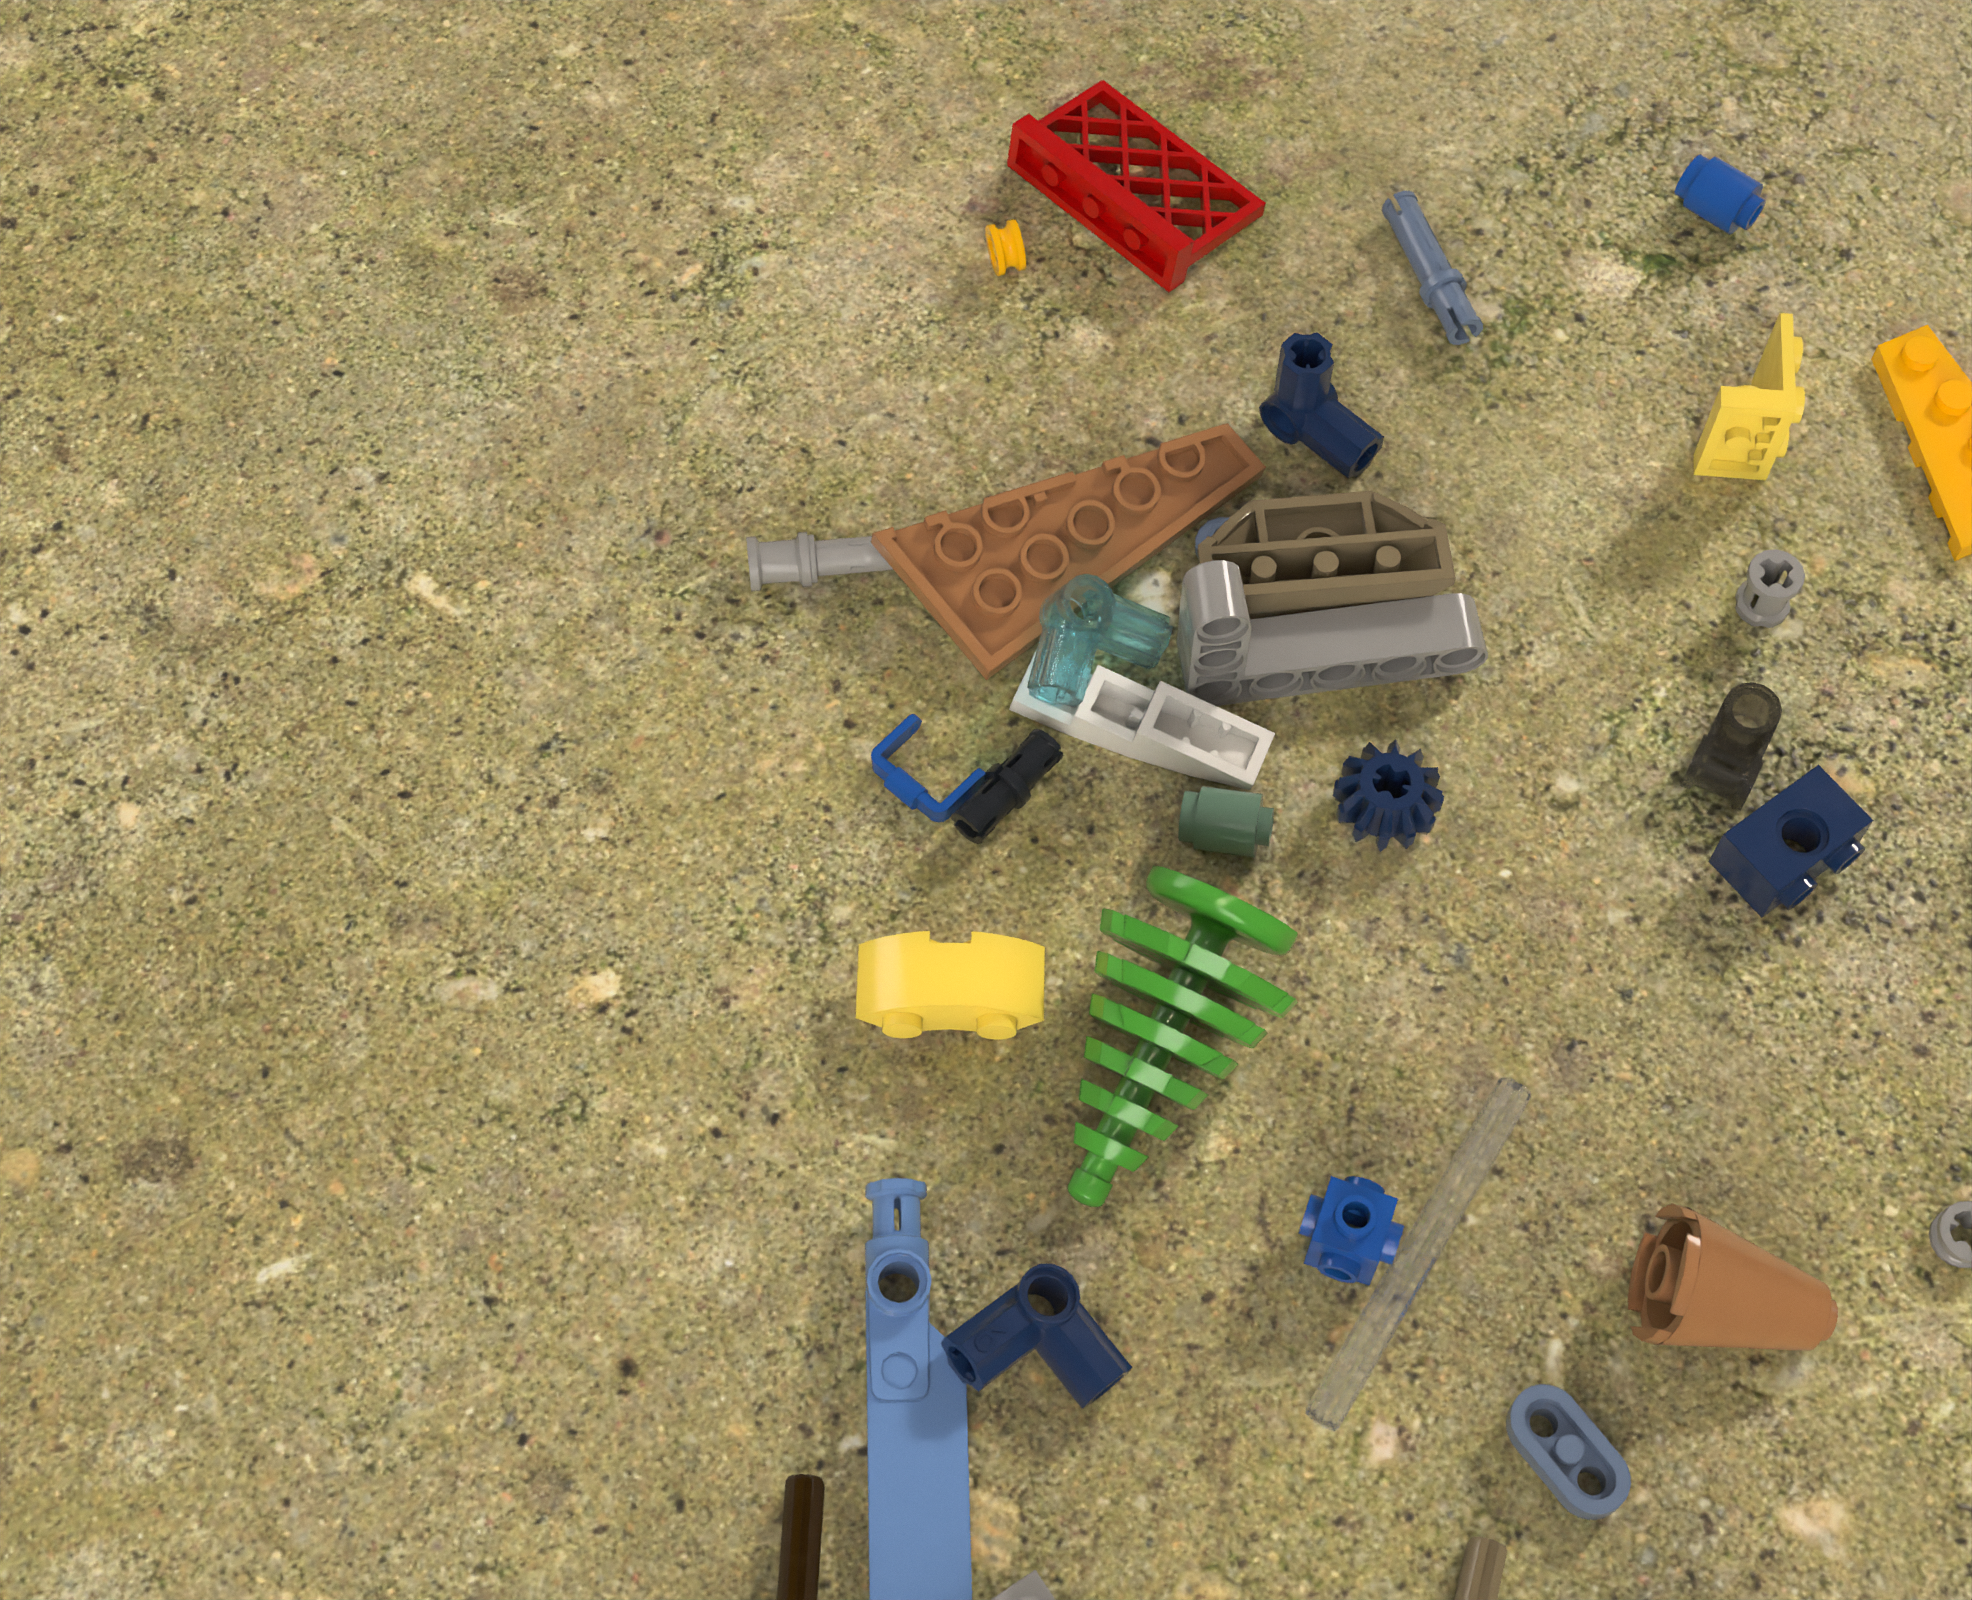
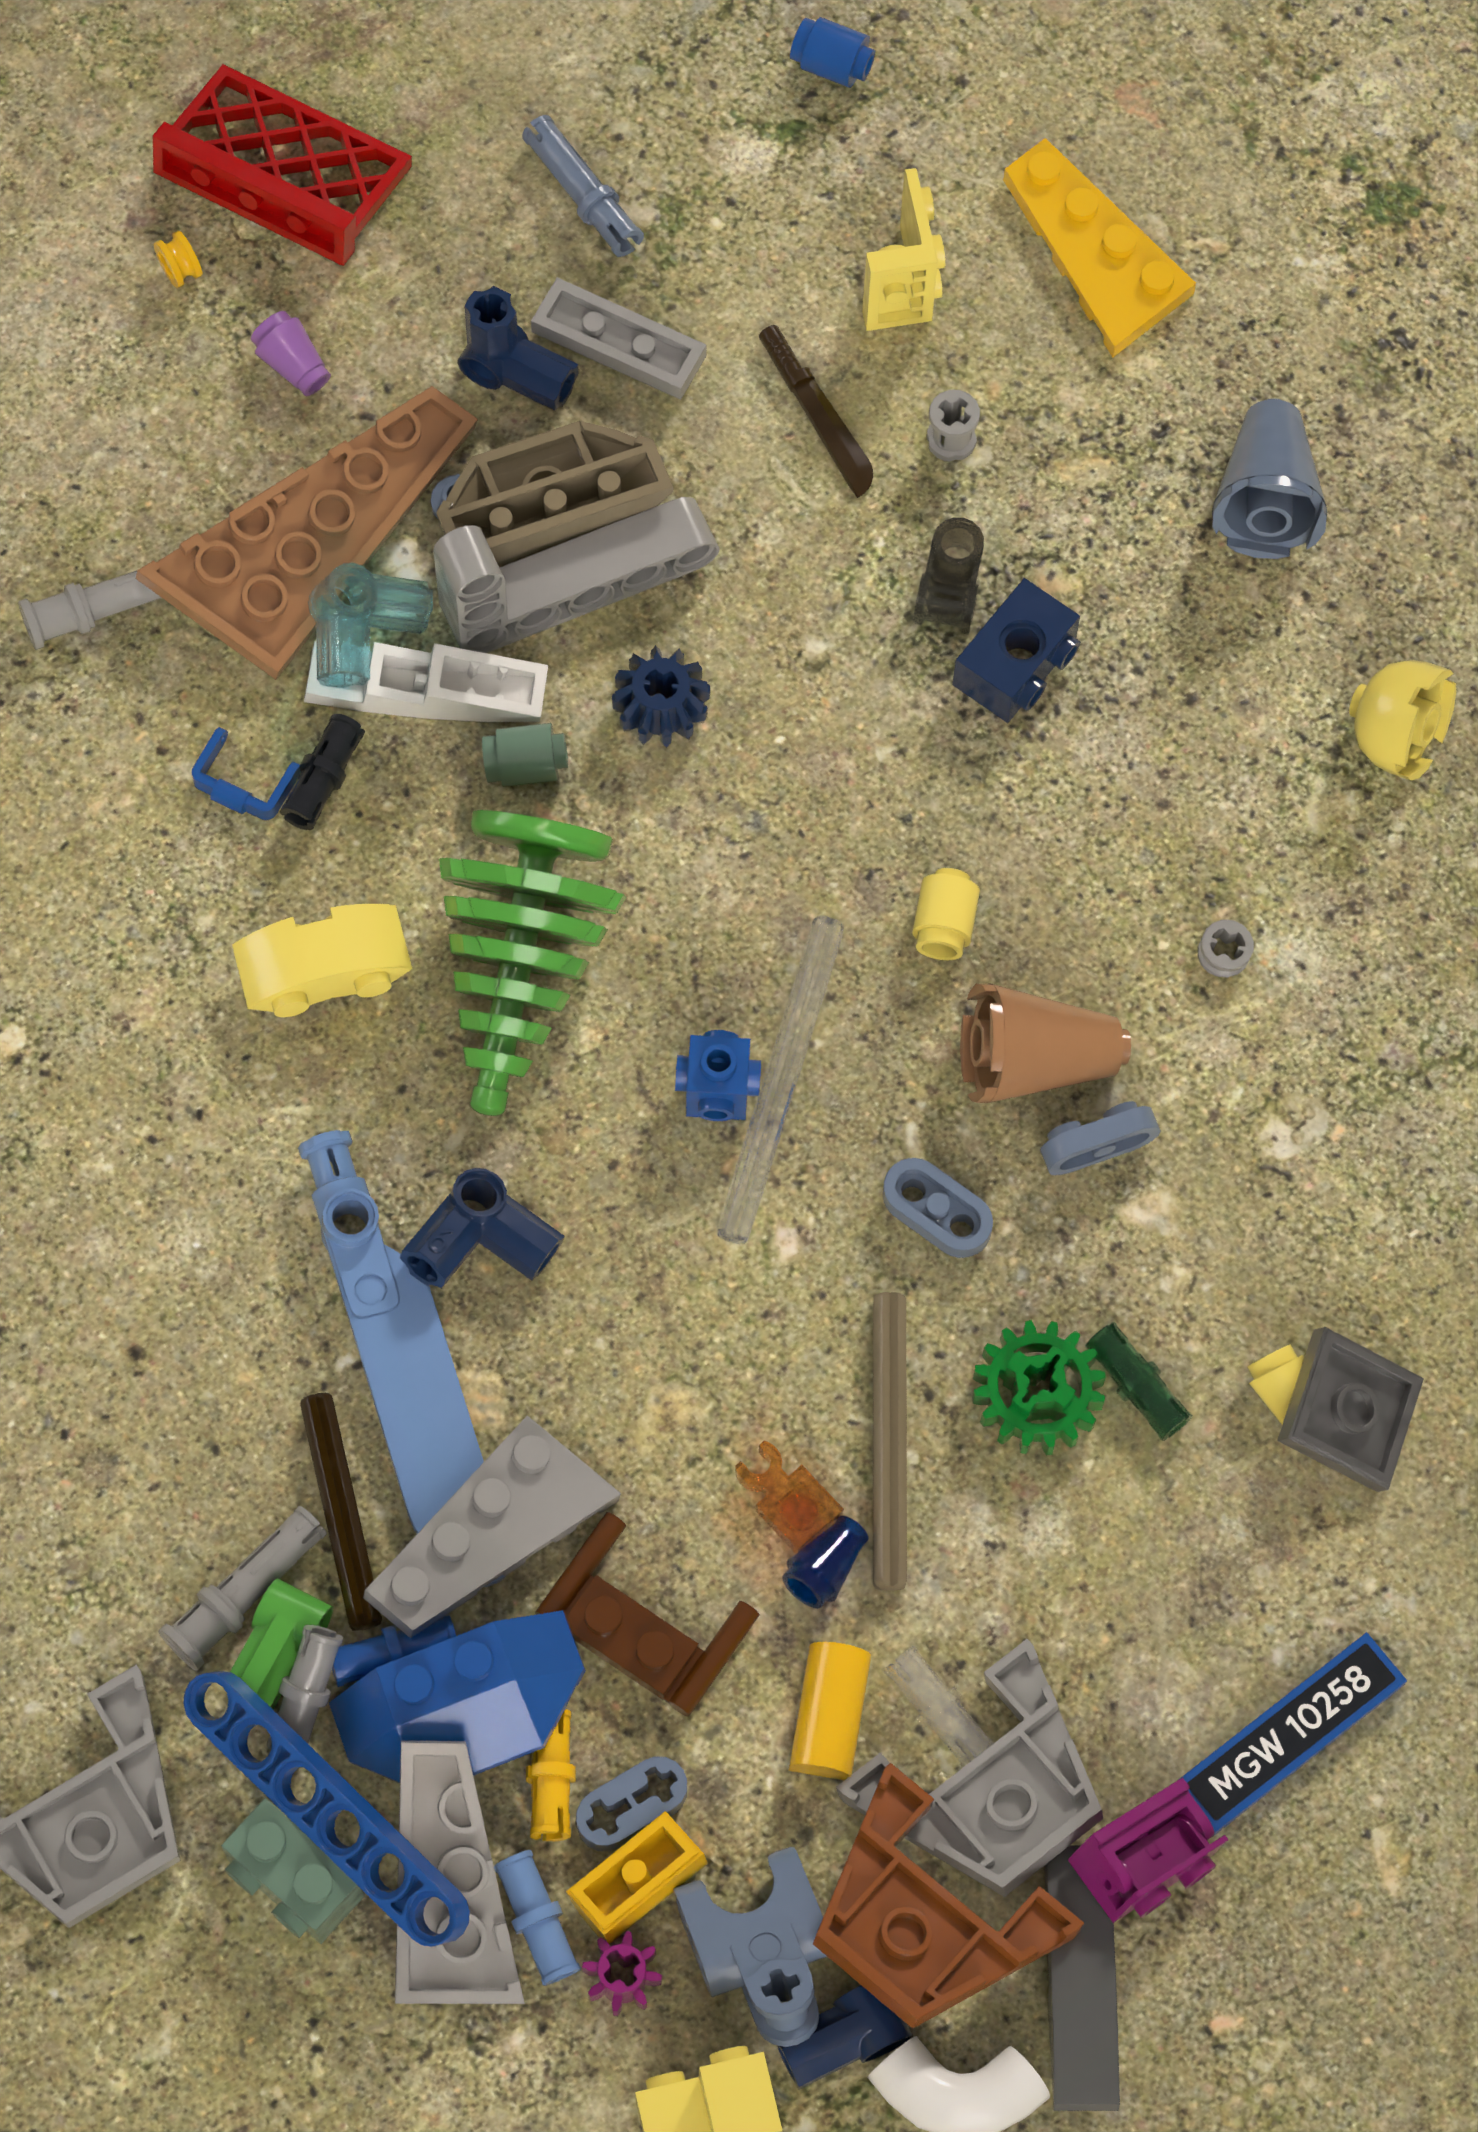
camera: 20 degrees left, 5 degrees up
none -> medium lavender cone [251,311,331,396]
none -> light grey plate [531,277,707,400]
none -> dark brown piece [759,325,873,498]
none -> light yellow brick [912,868,980,960]
none -> sand blue plate [1040,1101,1161,1175]

